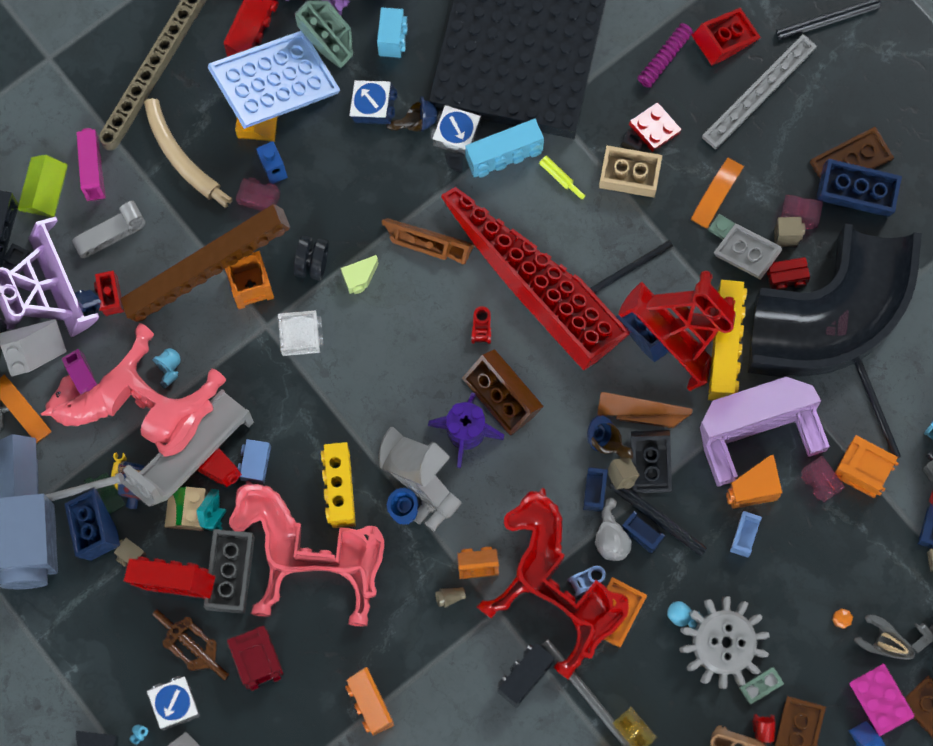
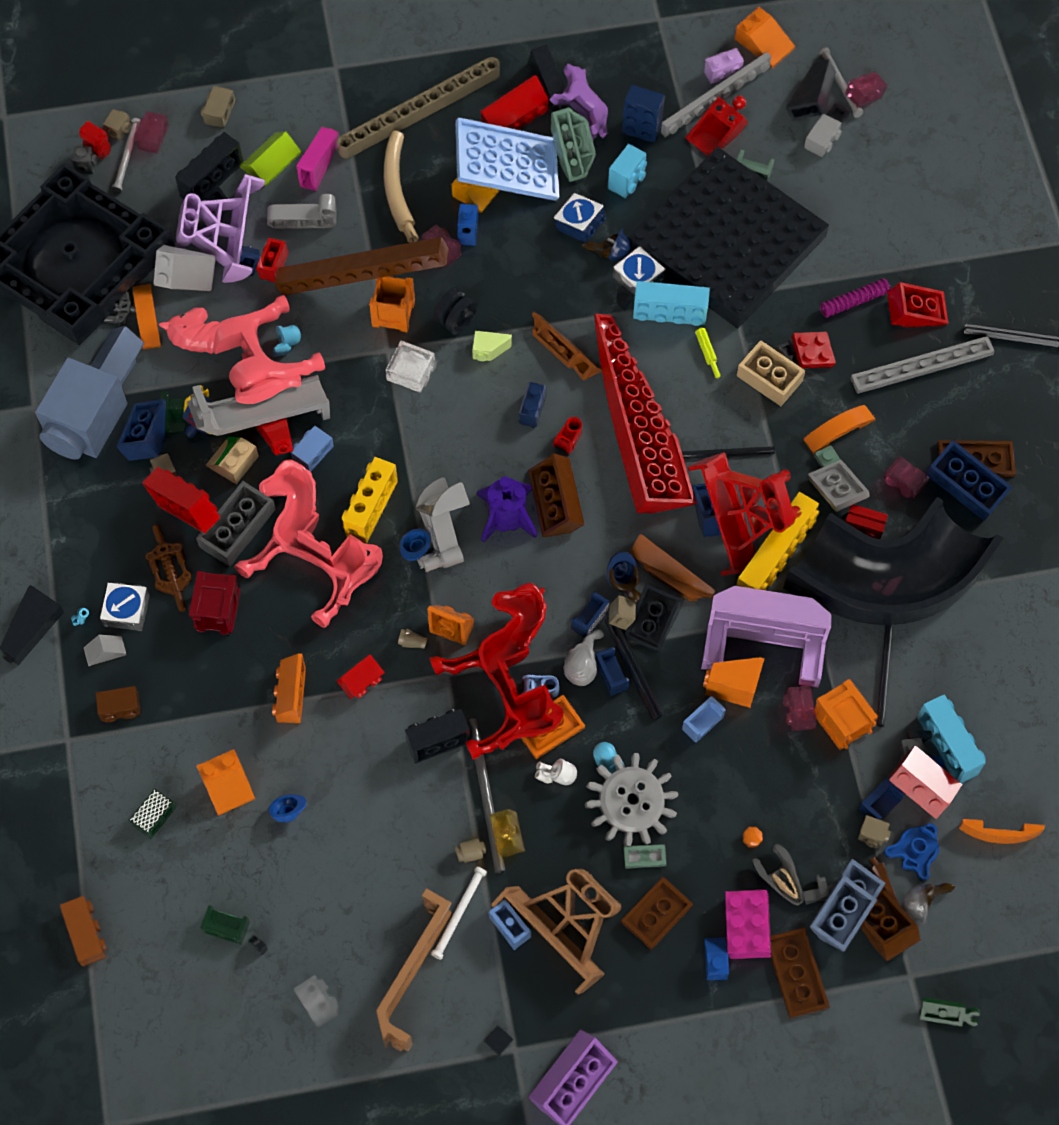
camera: 25 degrees right, 10 degrees down
light grey bar [46,473,124,501] -> none
magenta slope [62,349,97,395] -> none
teal slope [196,489,226,531] -> none
red piece [753,714,775,742] -> none
dark tan brick [774,217,805,247] -> none
none -> red brick [337,654,385,699]
none -> dark blue brick [519,382,547,427]
none -> white piece [535,759,577,785]

